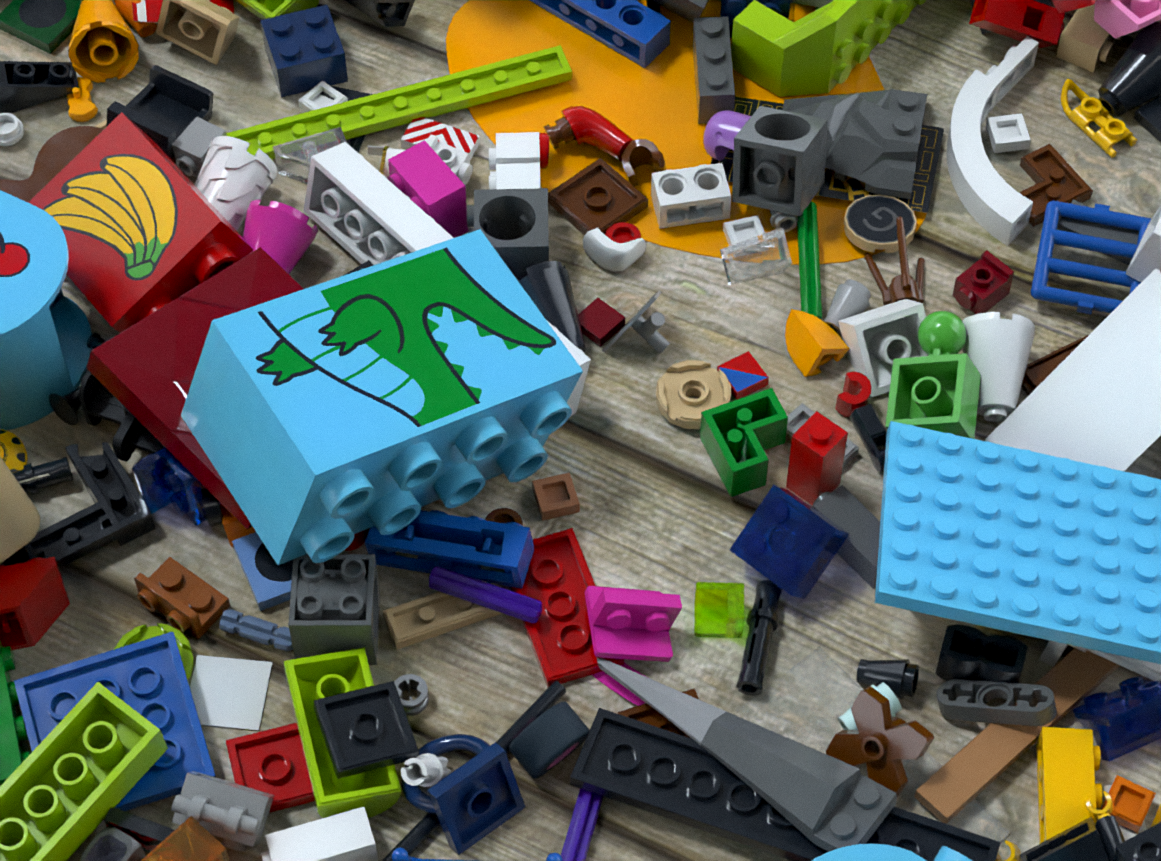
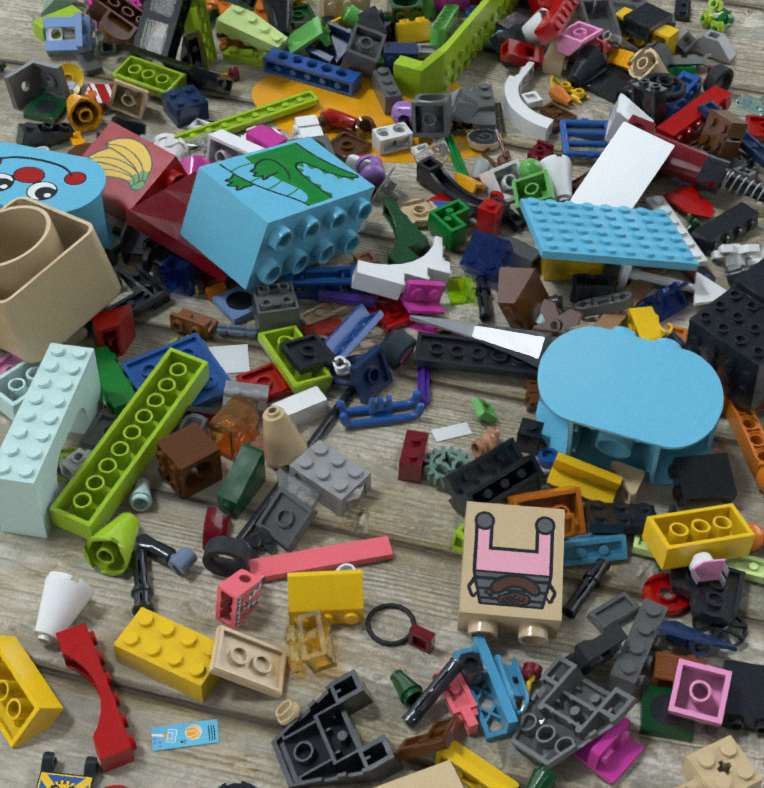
camera: 15 degrees left, 10 degrees down
none -> tile [300,315,342,337]
none -> blue fence [324,304,384,369]
none -> white arch [351,236,452,300]
none -> medium lavender helmet [356,154,386,187]
none -> dark green arch [382,198,429,265]
none -> black arch [416,156,510,226]
none -> reddish brown slope [497,267,549,330]
none -> orange cone [549,84,574,107]

